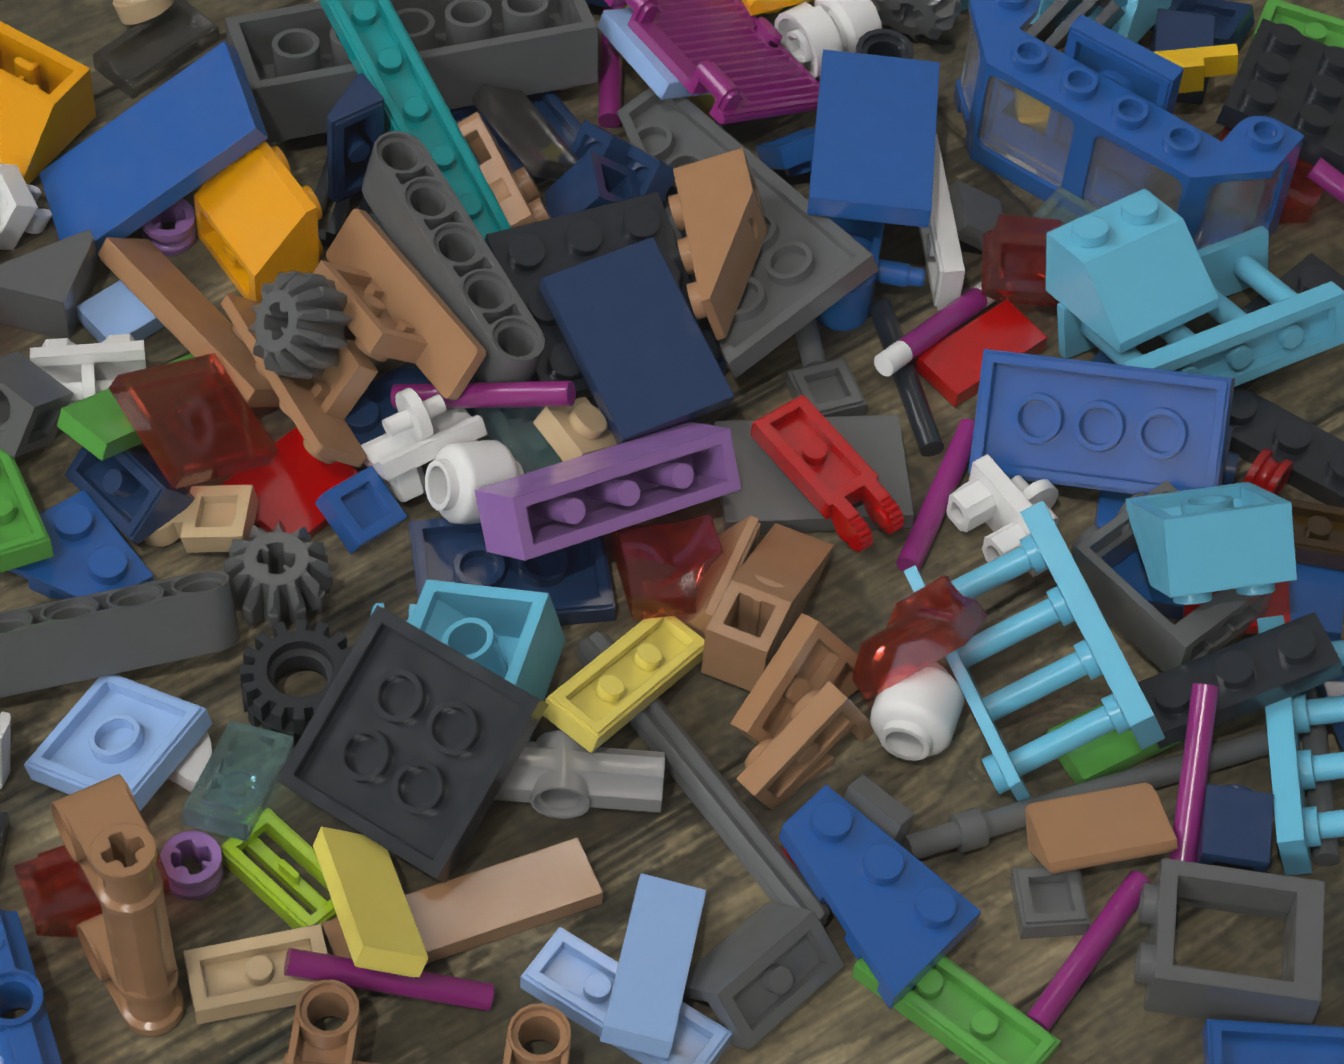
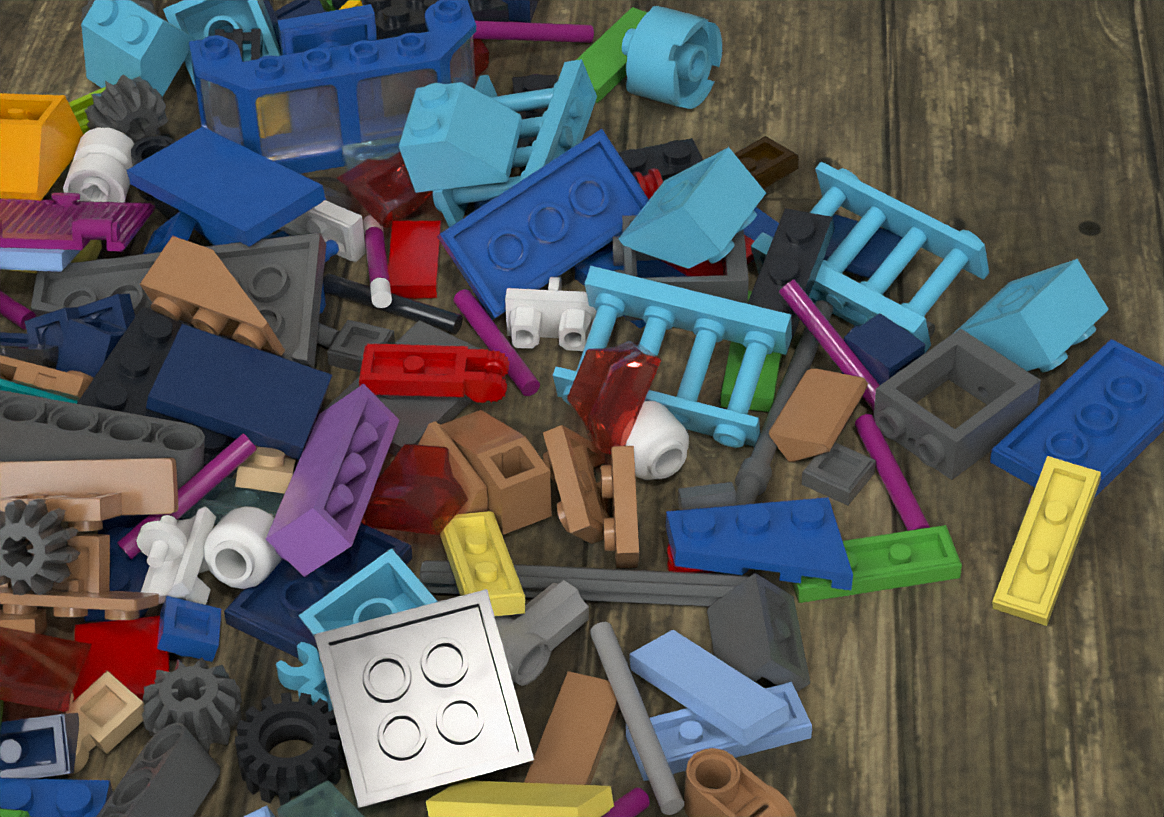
camera: 45 degrees left, 10 degrees down
none -> light grey bar [590,622,684,815]

